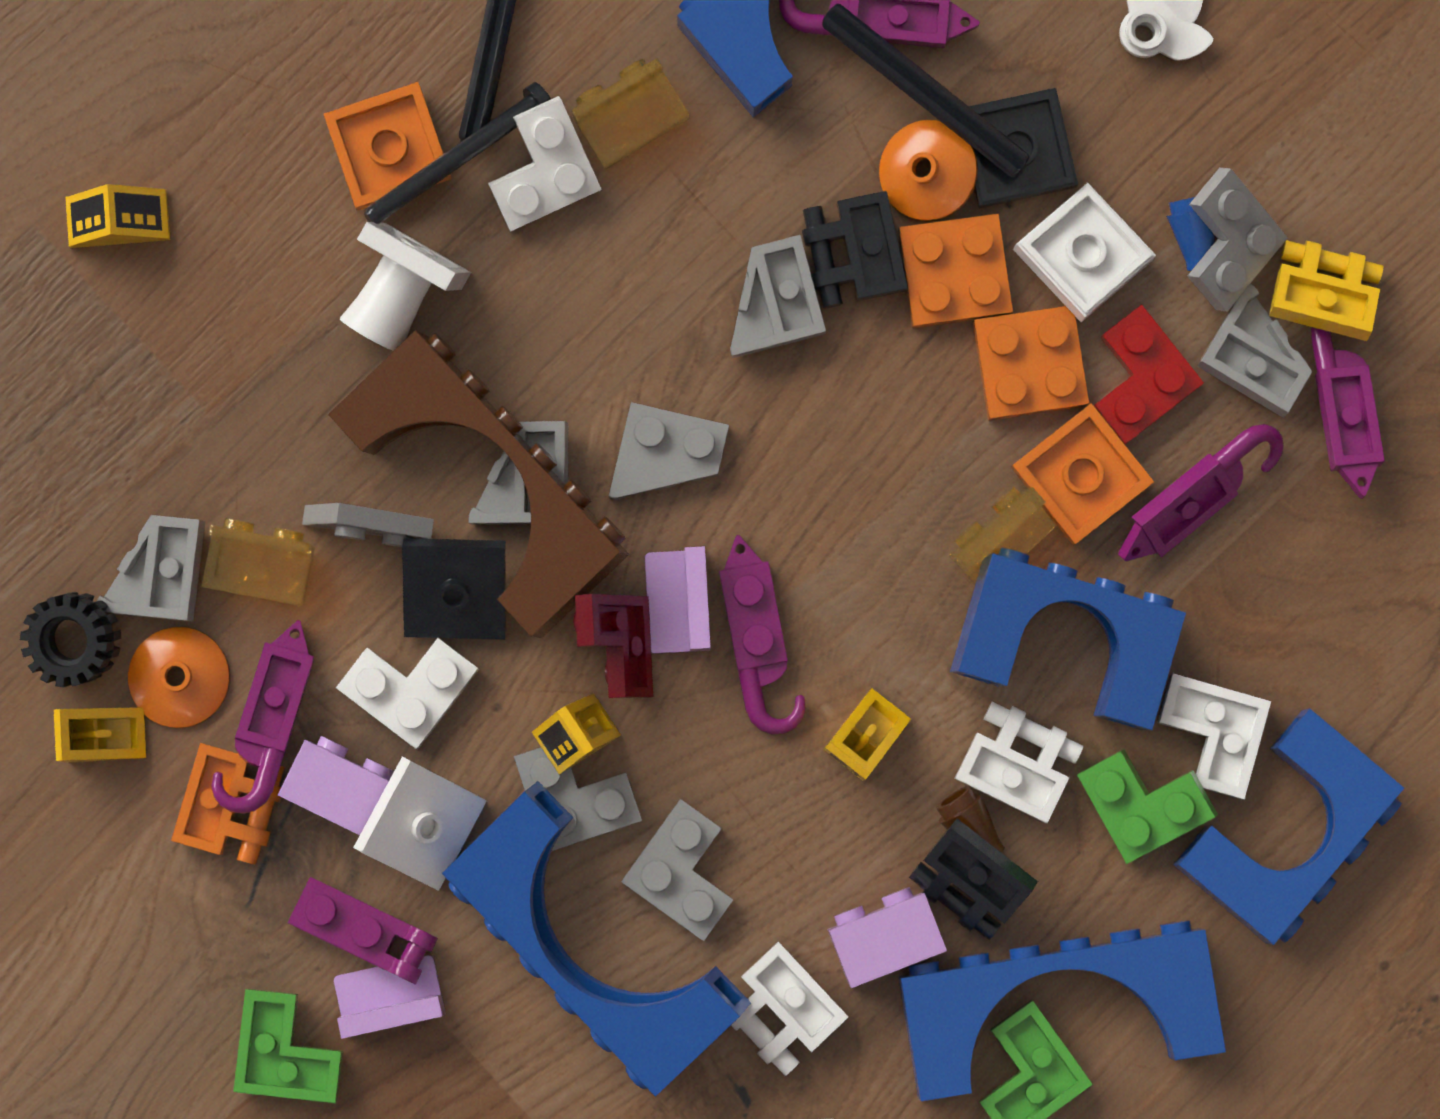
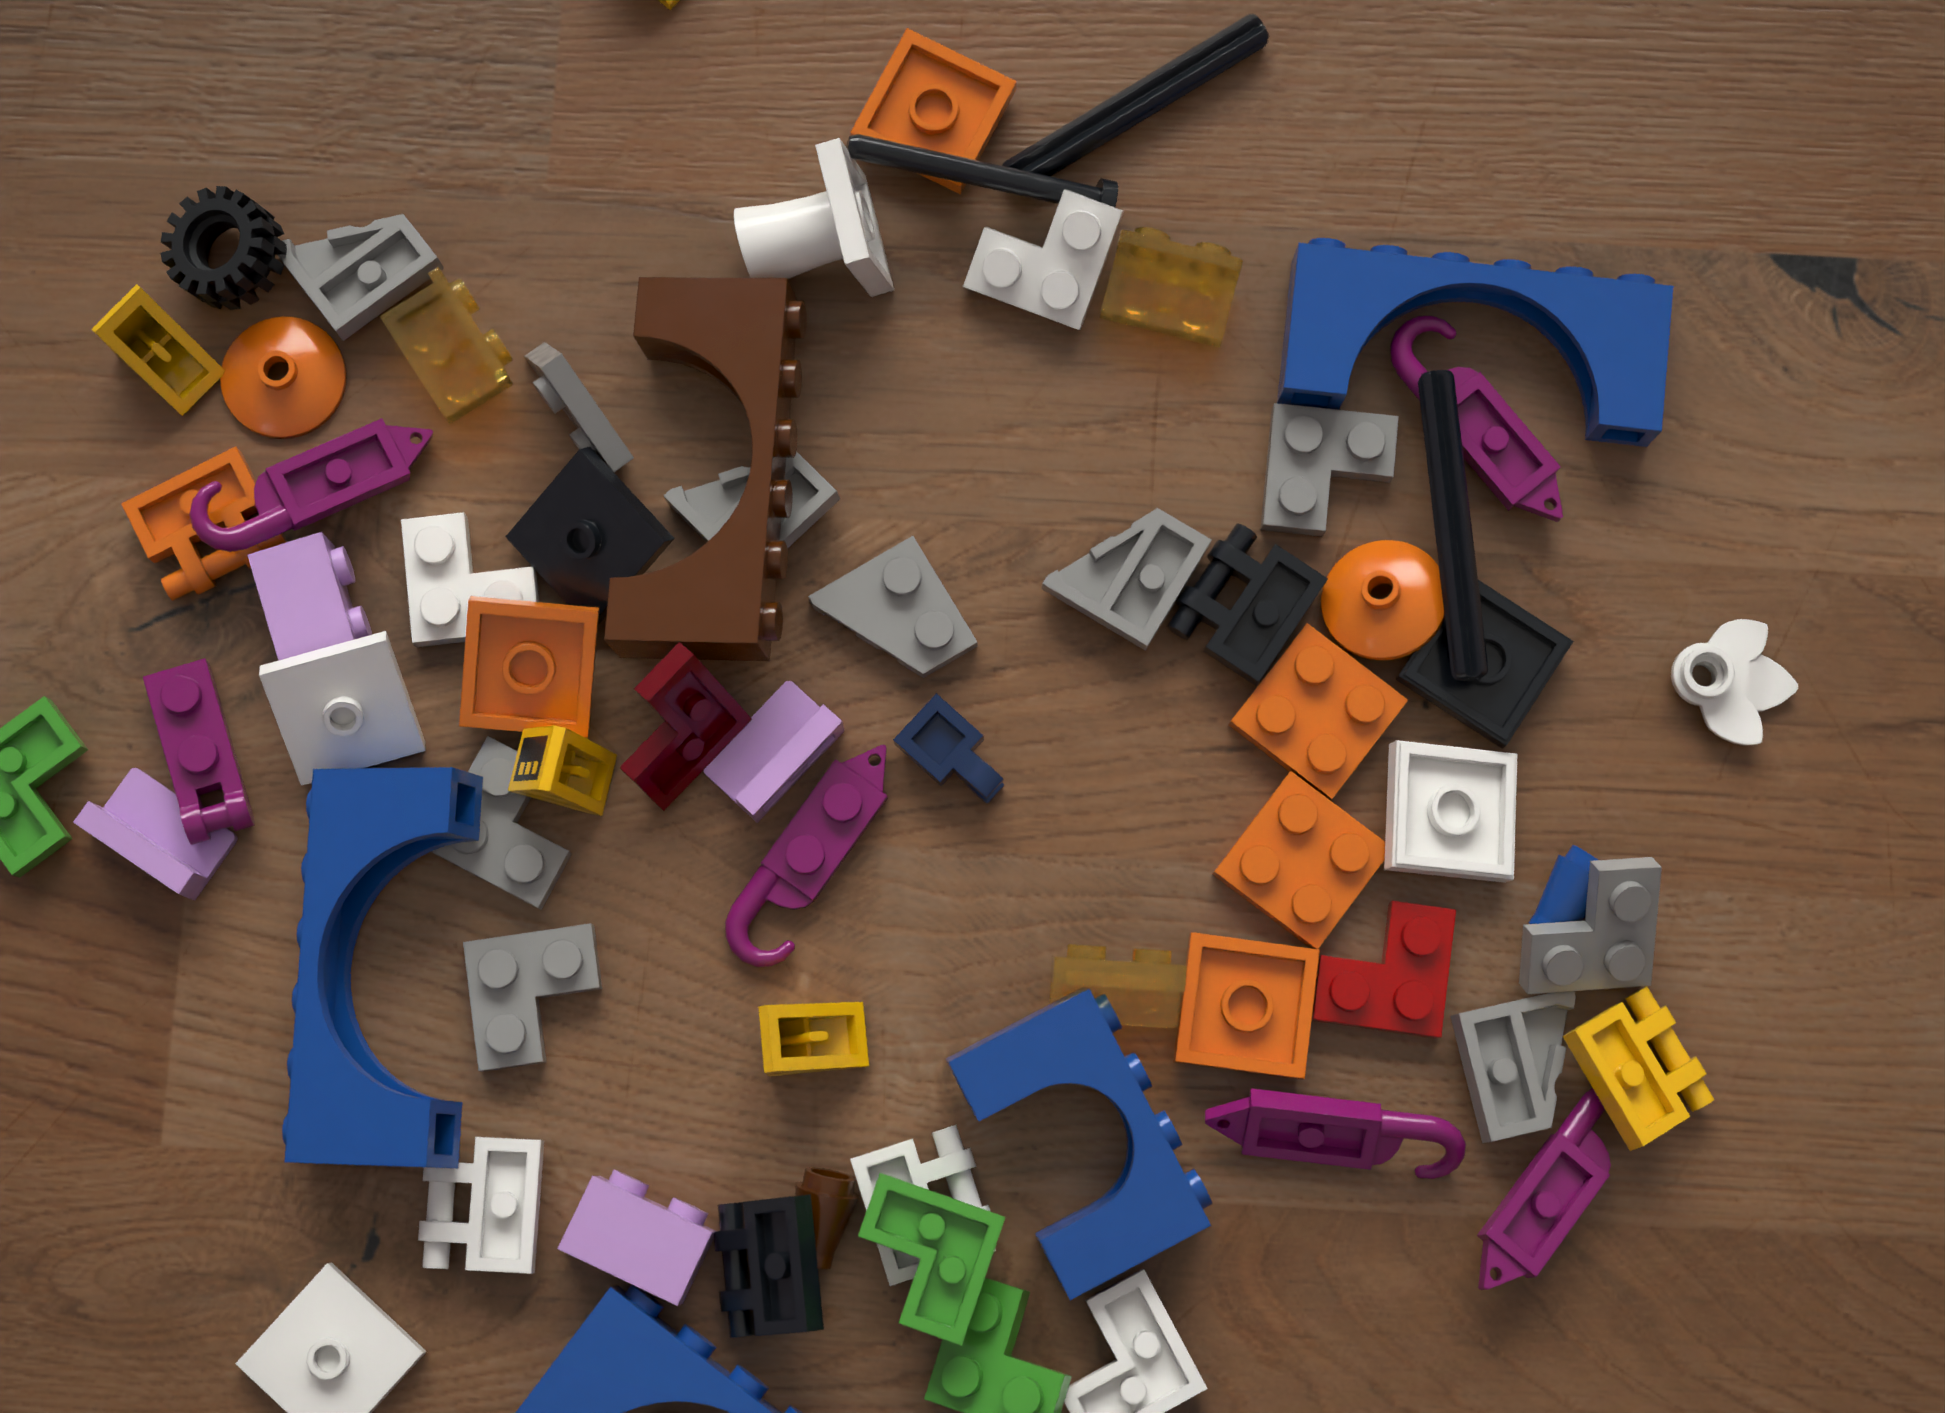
camera: 45 degrees right, 5 degrees down
none -> orange plate [459,596,600,738]
none -> bright green plate [858,1173,1006,1346]
none -> dark blue plate [893,693,1005,805]
none -> light grey plate [1260,403,1399,537]

